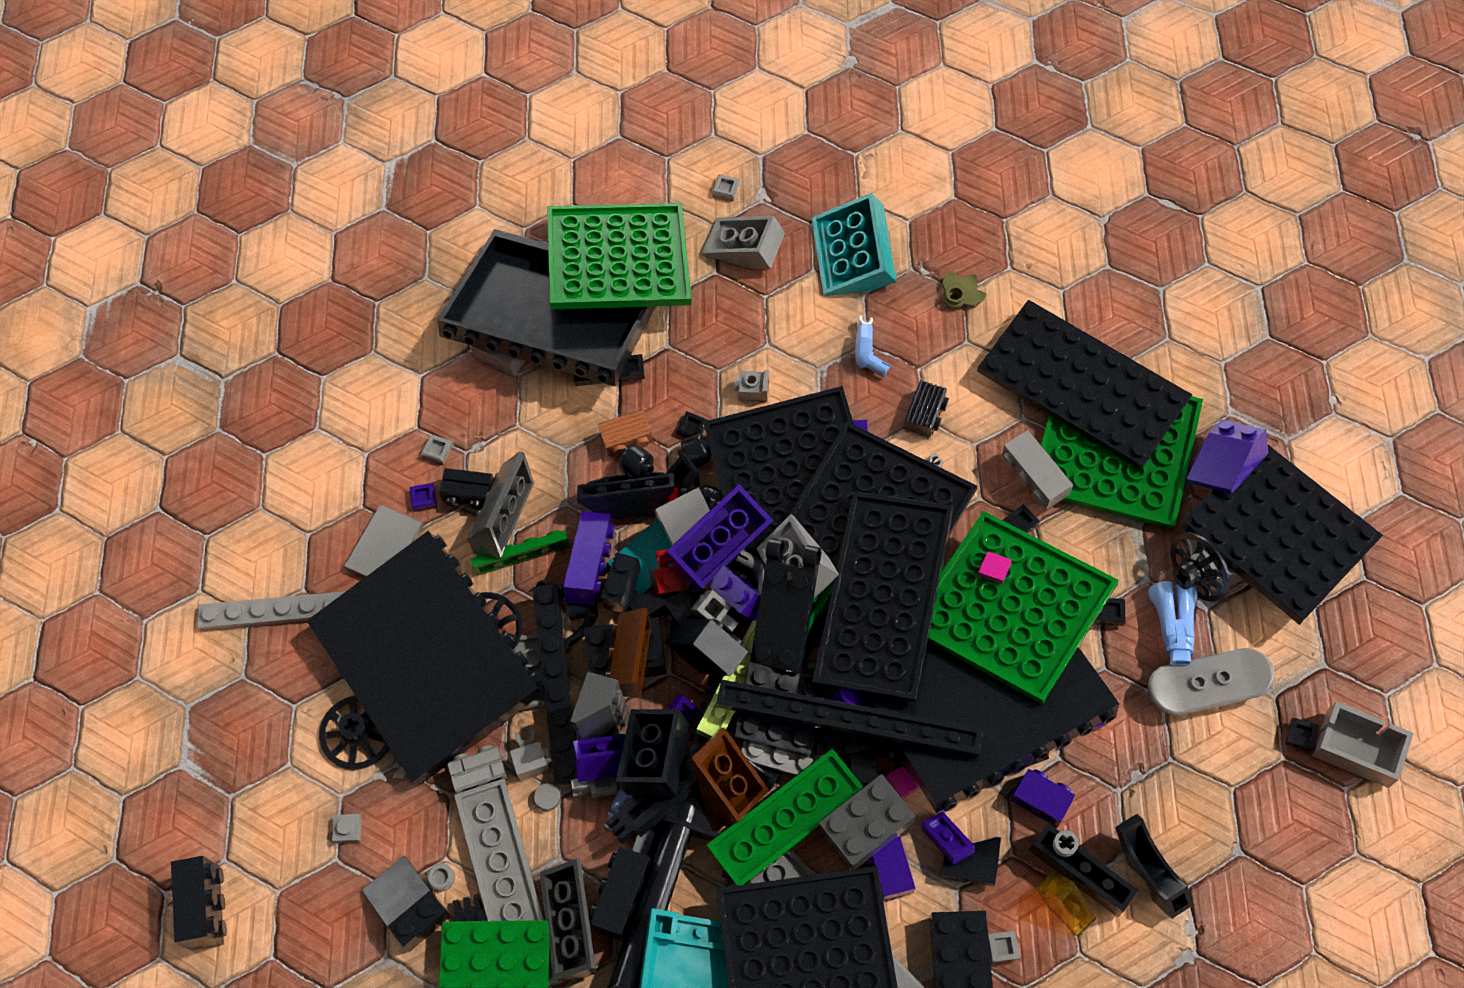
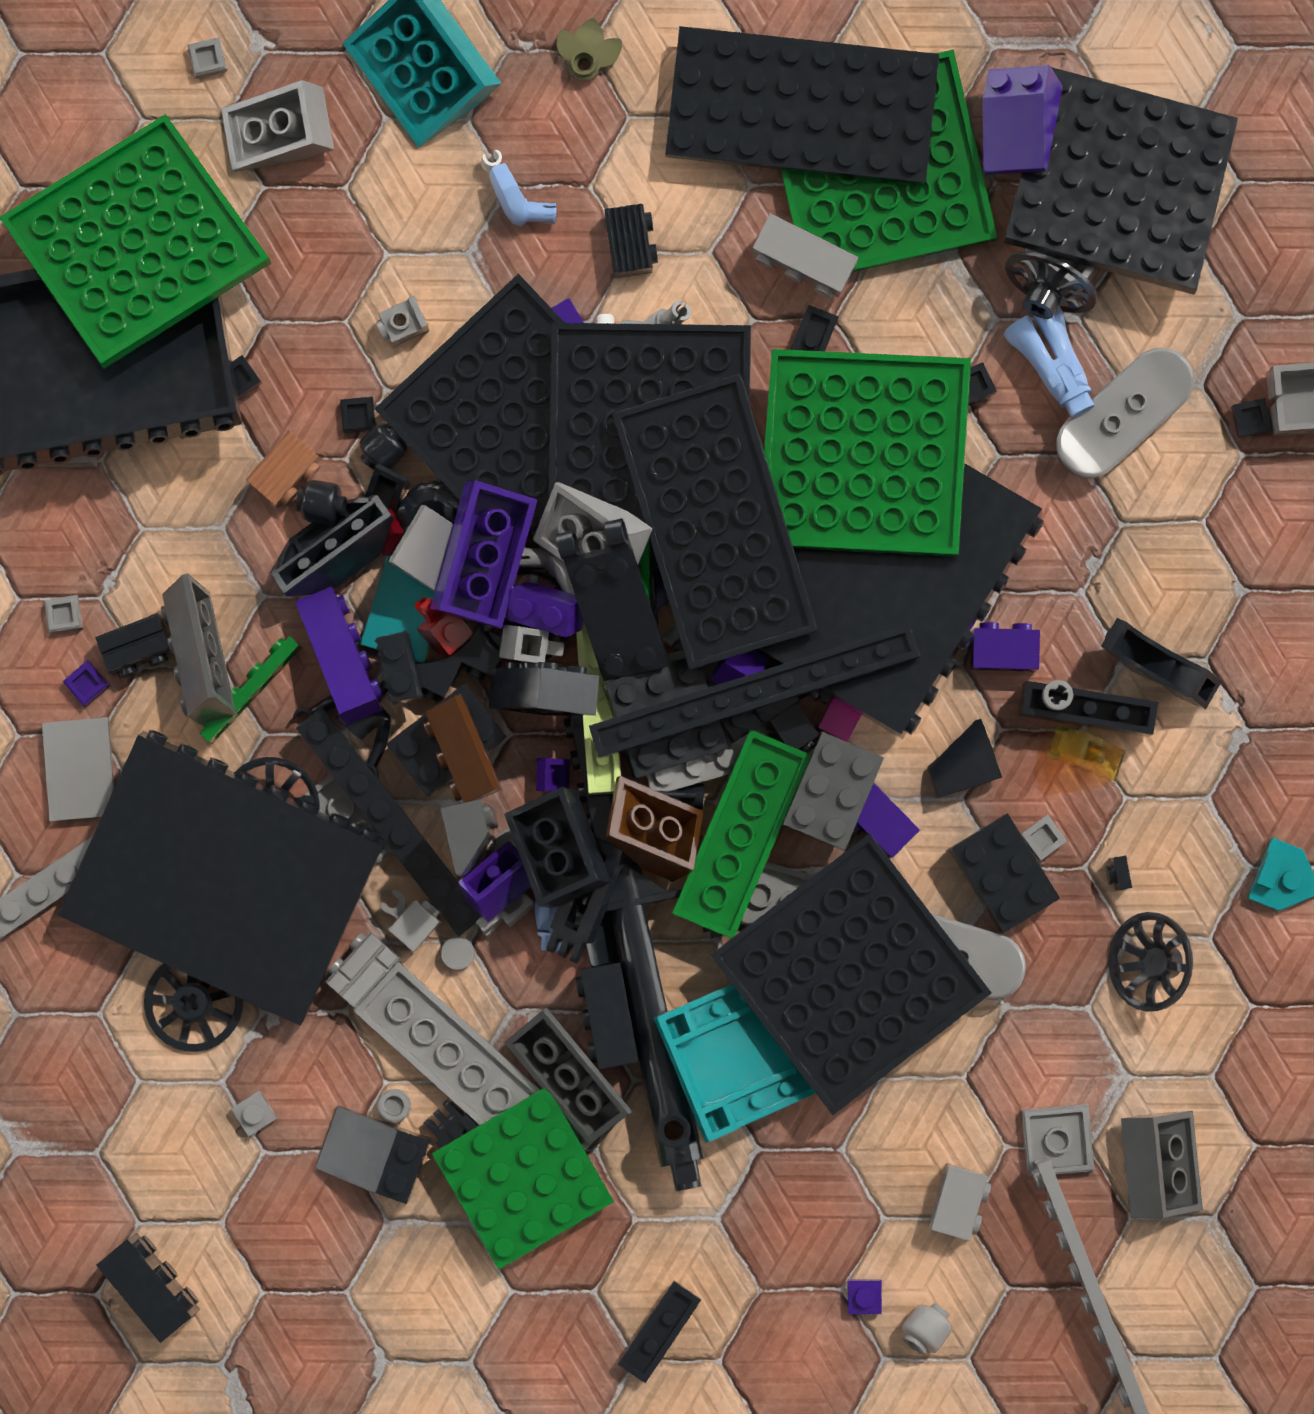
camera: 35 degrees left, 20 degrees up
dark purple plate [921,811,975,864] -> none
dark pink tile [978,552,1012,585] -> none

